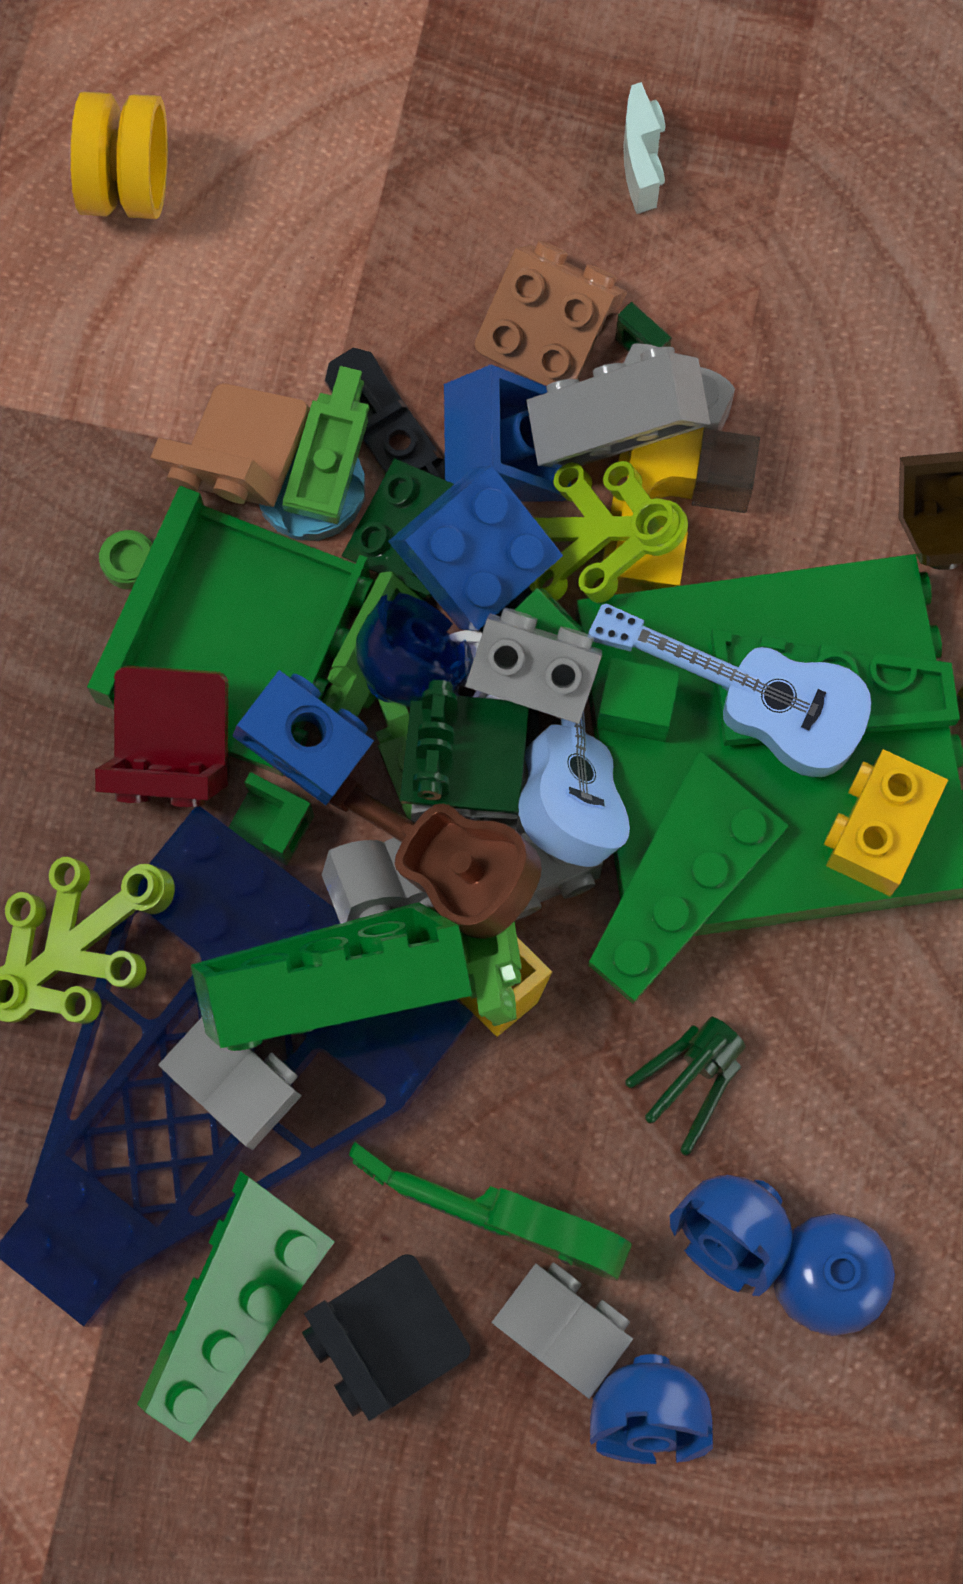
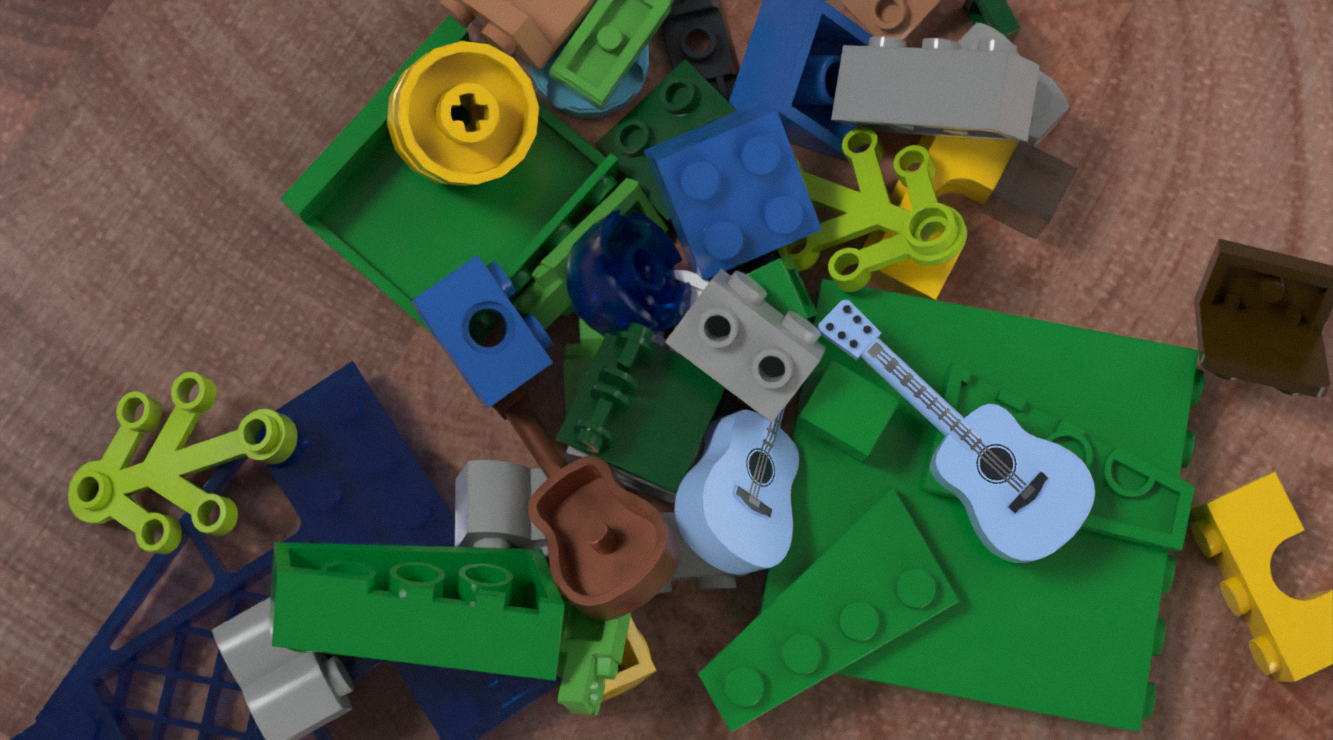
camera: 15 degrees right, 5 degrees up
dark red bracket [95,666,229,807] -> none
bright green tile [99,530,152,589] -> none
green panel [228,772,315,866] -> none
yellow brick [823,749,948,896] -> none
none -> yellow wheel [387,41,539,186]

